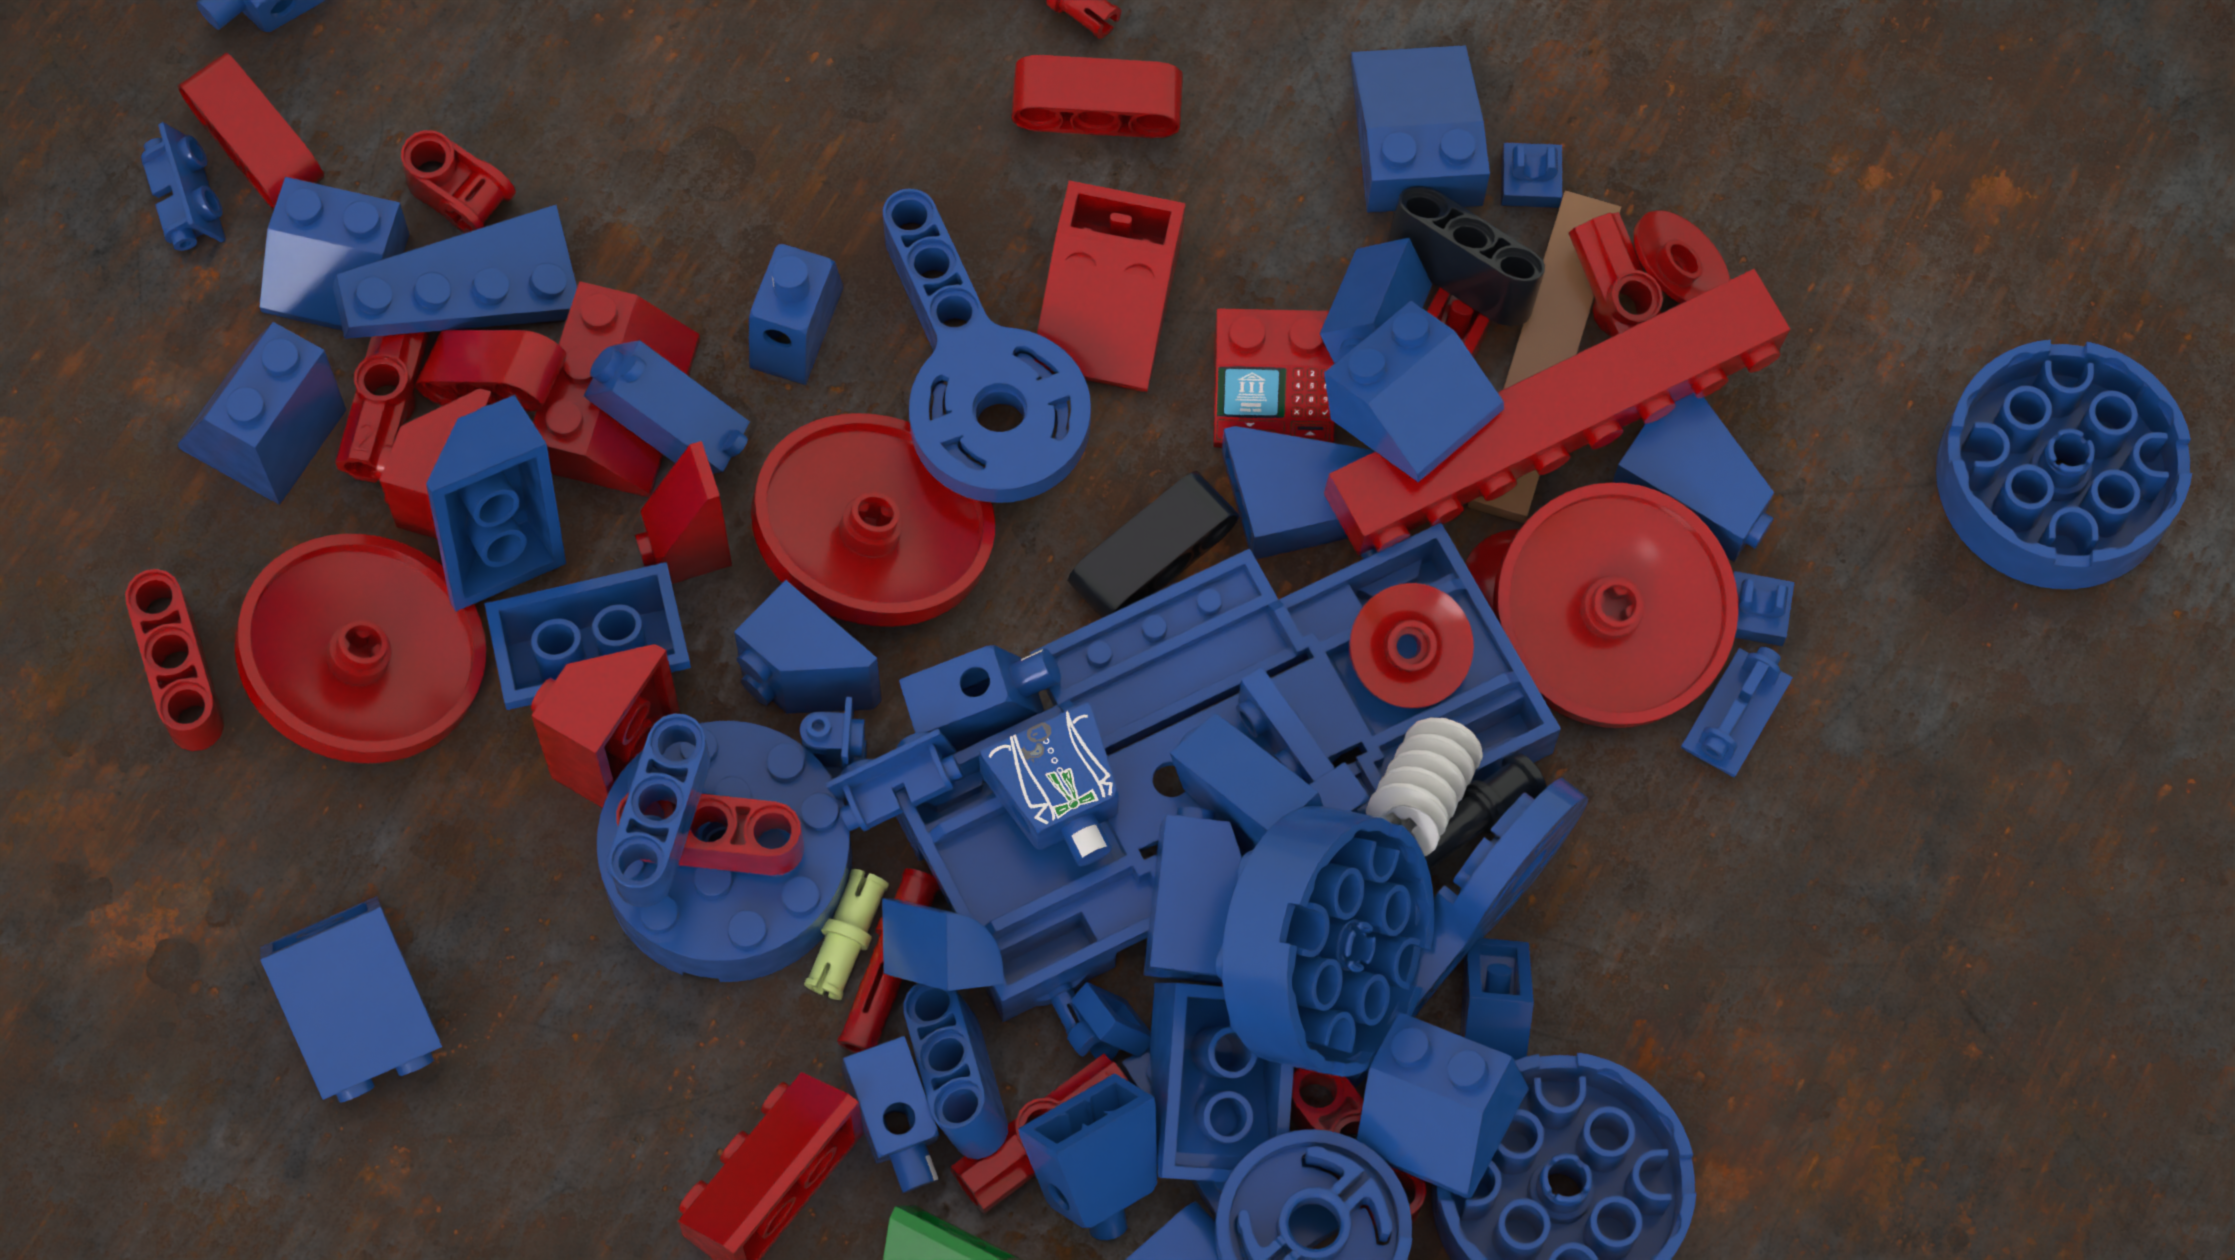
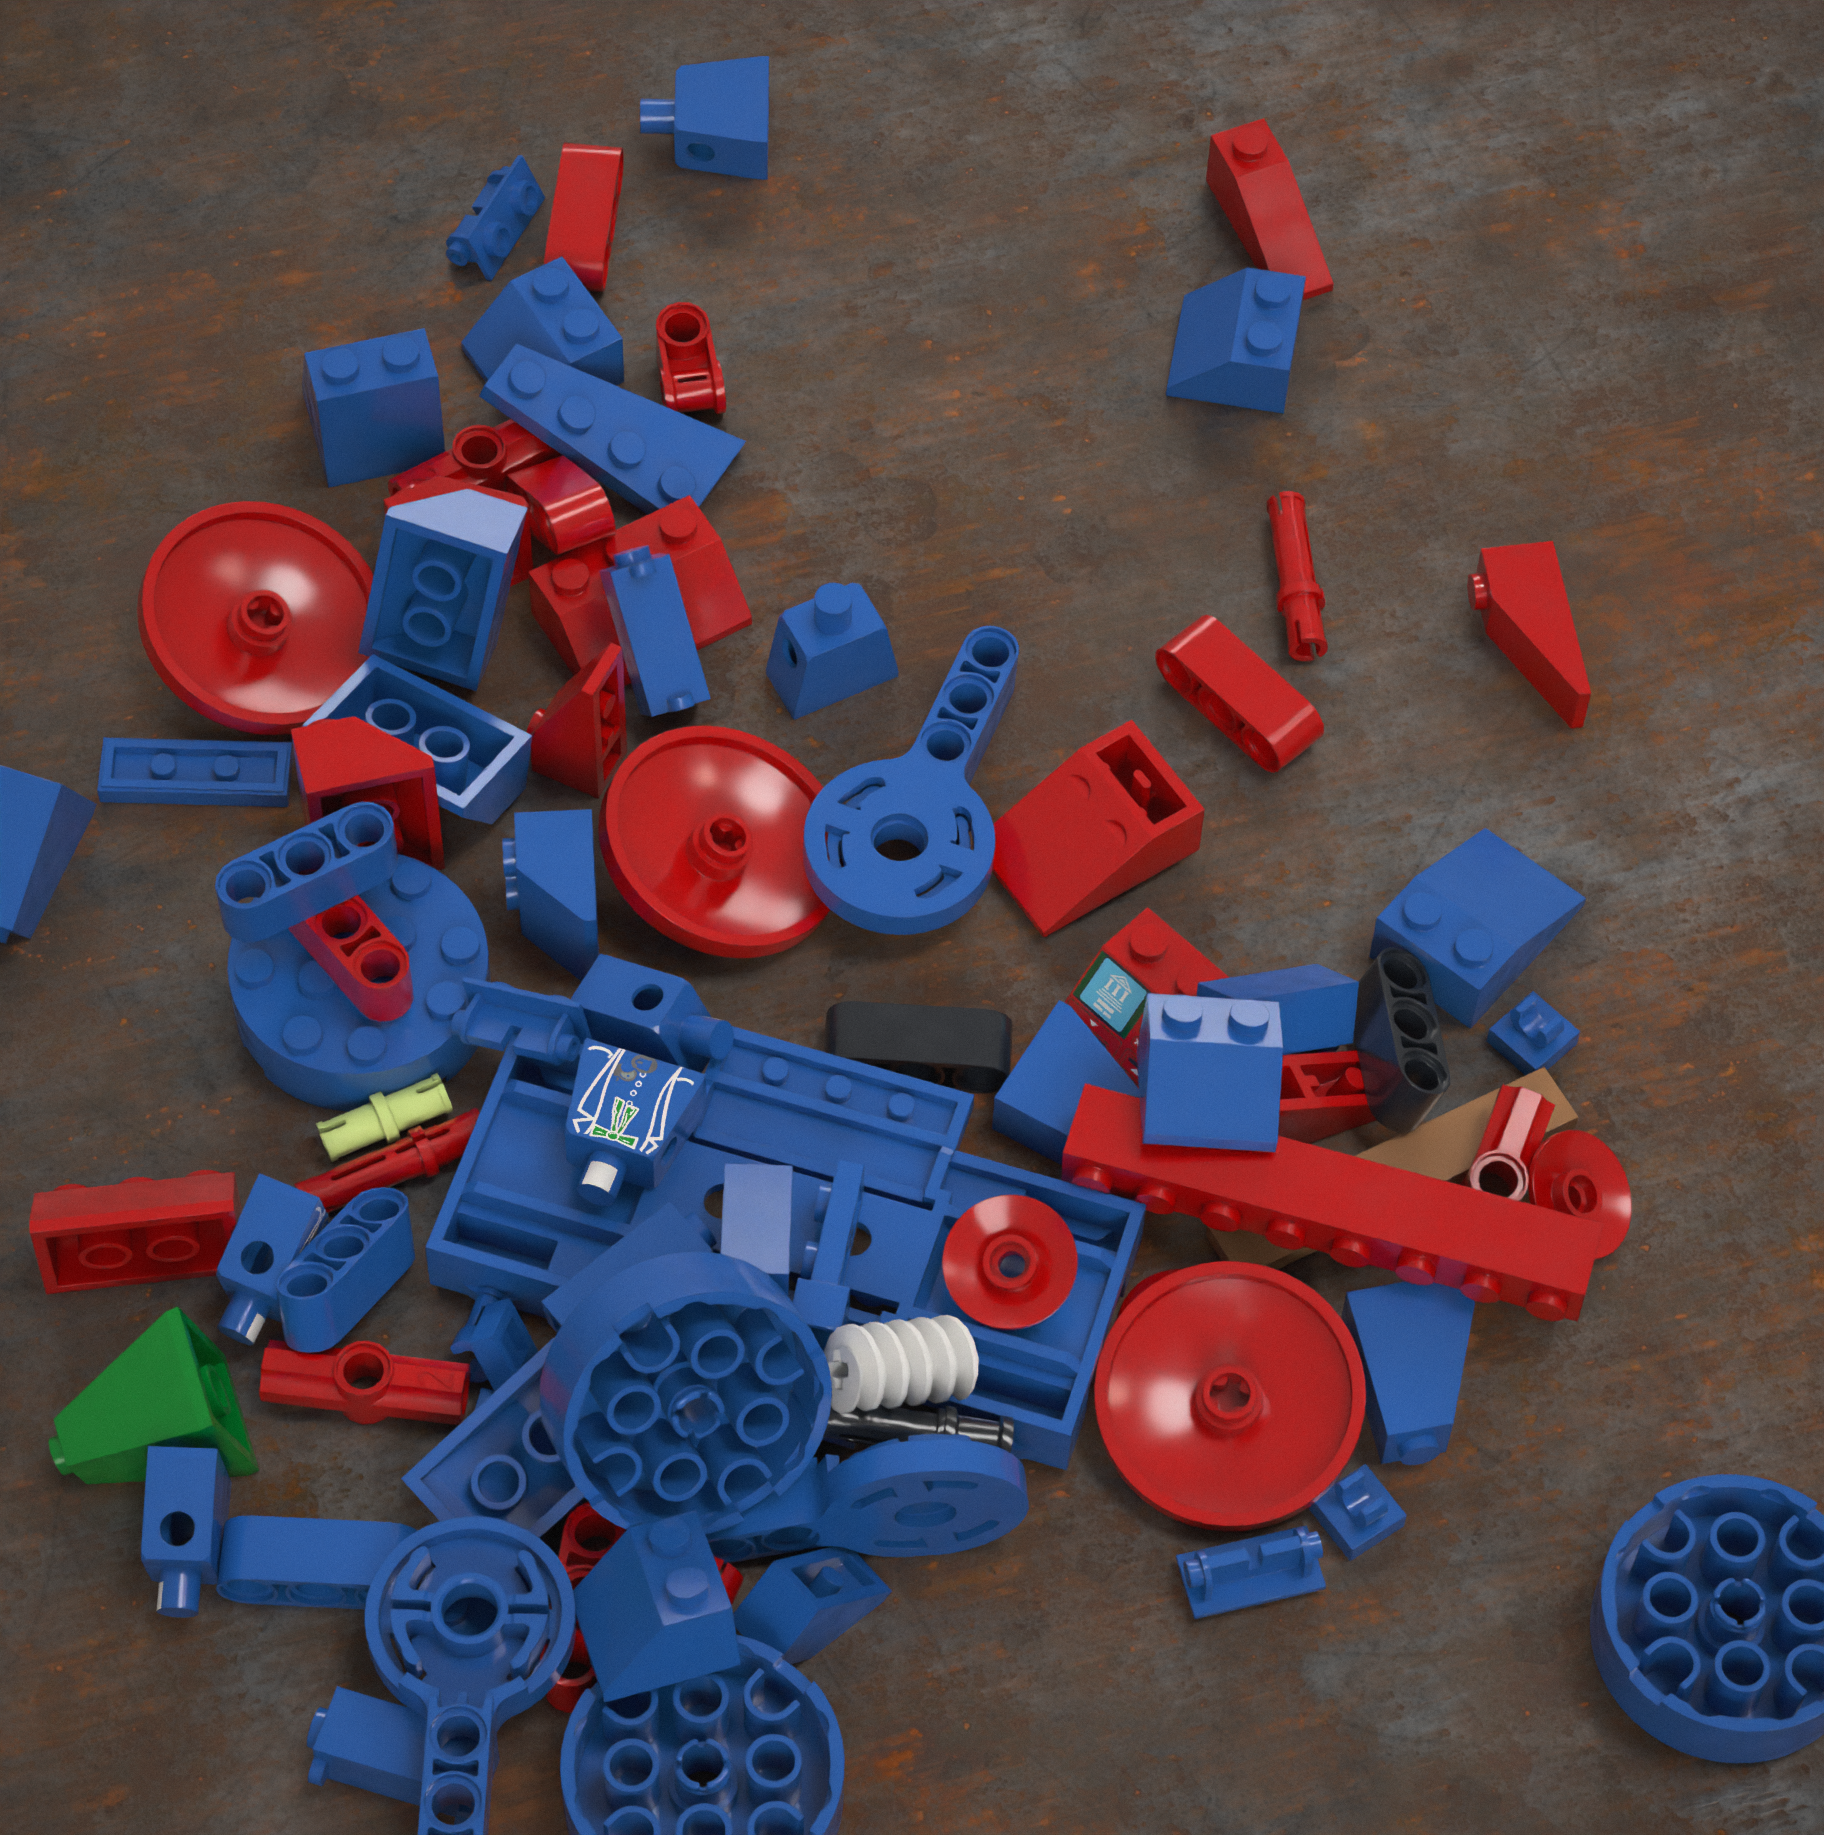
camera: 45 degrees right, 10 degrees down
red beam [125,569,224,751] -> none
blue hinge [800,697,867,779] -> none
blue brick [882,898,1004,991] -> none
blue torso [1018,1073,1157,1240] -> none
none -> blue tile [97,737,293,807]

